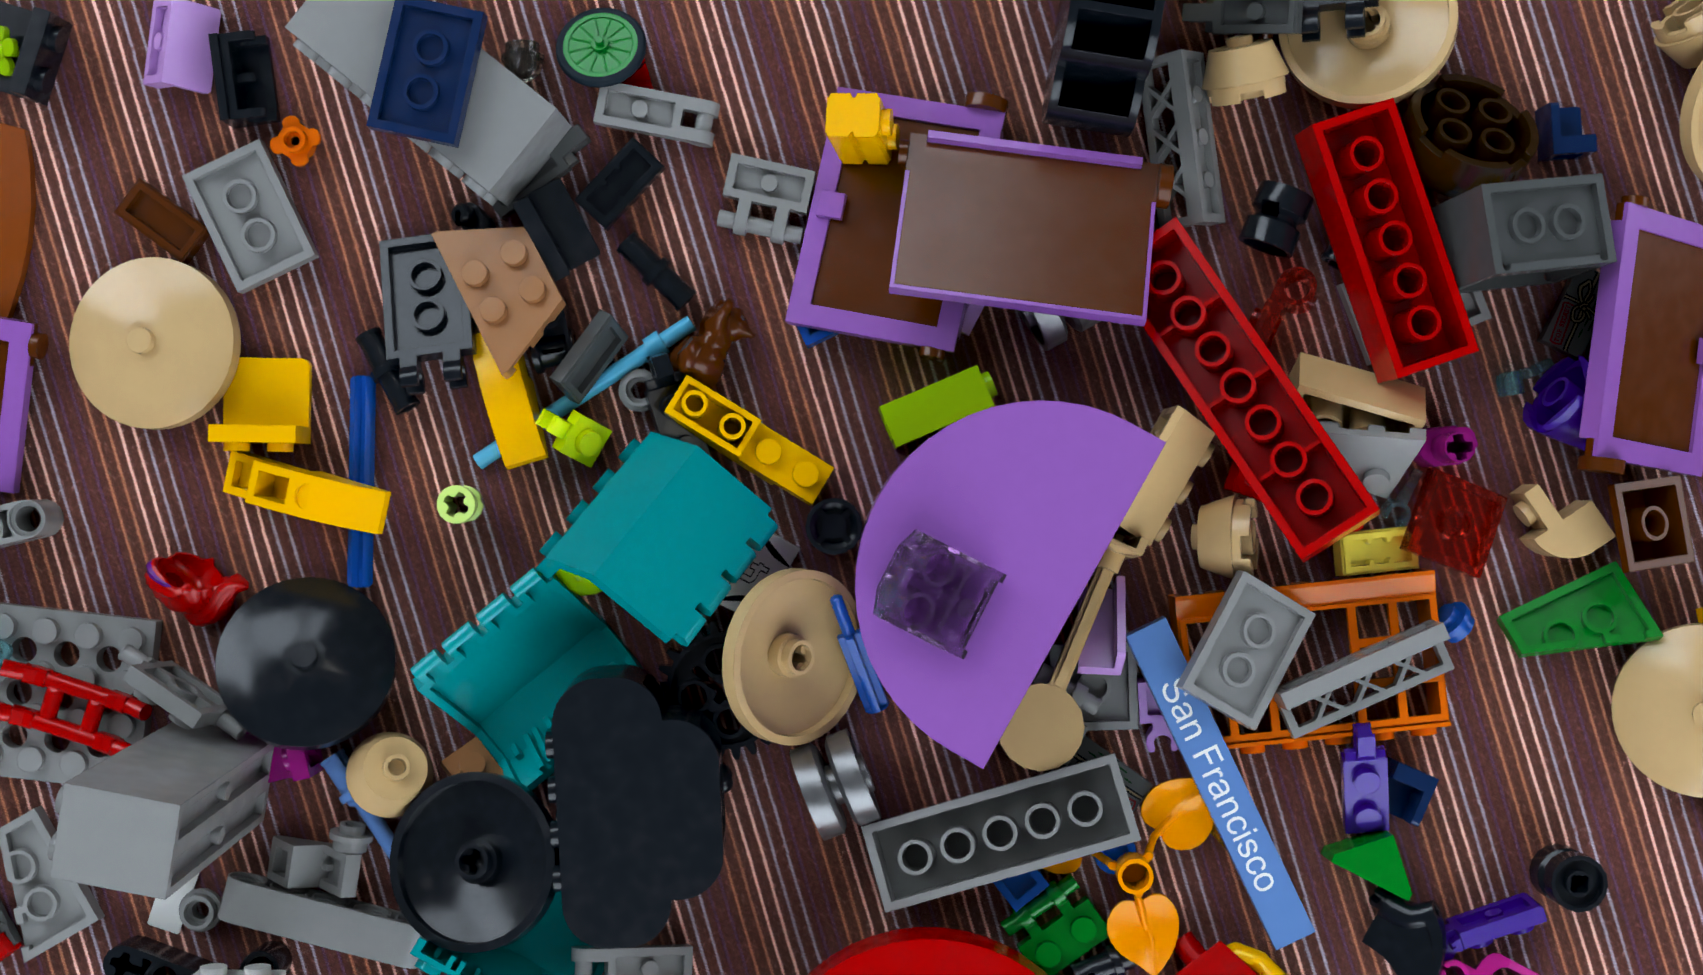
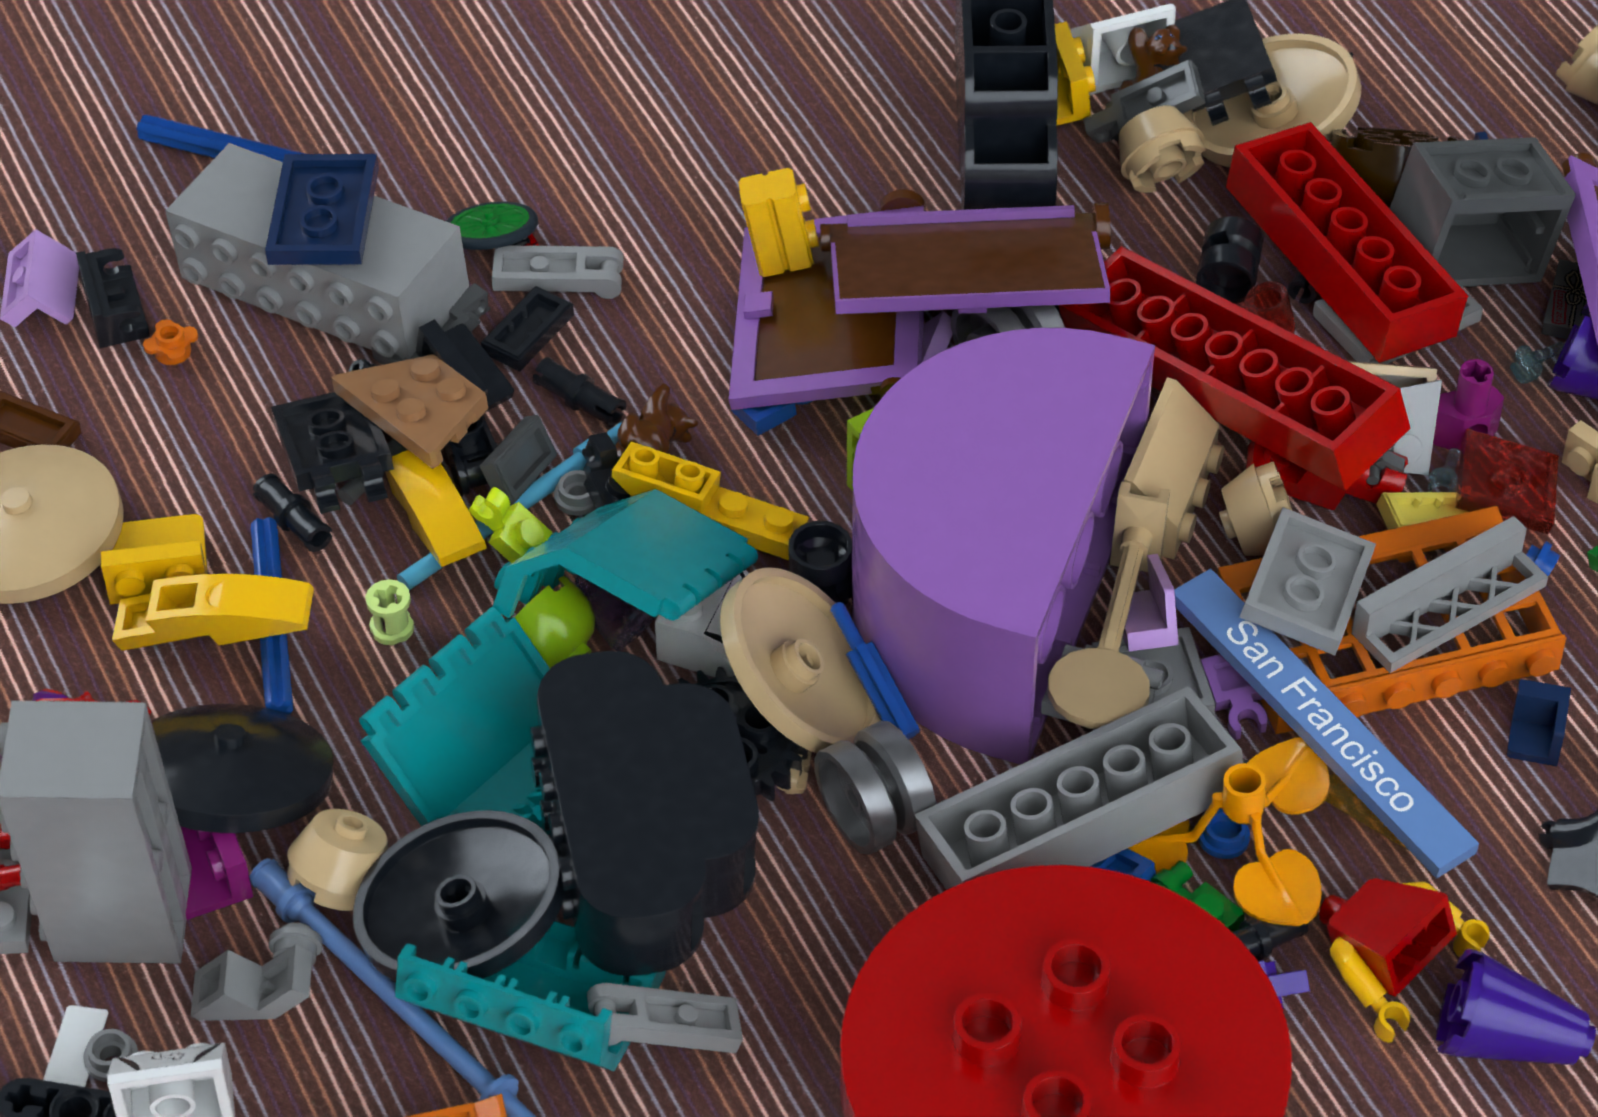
camera: 10 degrees left, 40 degrees down
light grey plate [182,139,320,294] -> none
light grey beam [217,871,421,969] -> none
light grey plate [717,153,816,245] -> none
clear purple slope [873,529,1007,659] -> none
light grey fence [1142,49,1226,228] -> none
green slope [1320,831,1412,902] -> none
dark purple hinge [1340,722,1390,834] -> none

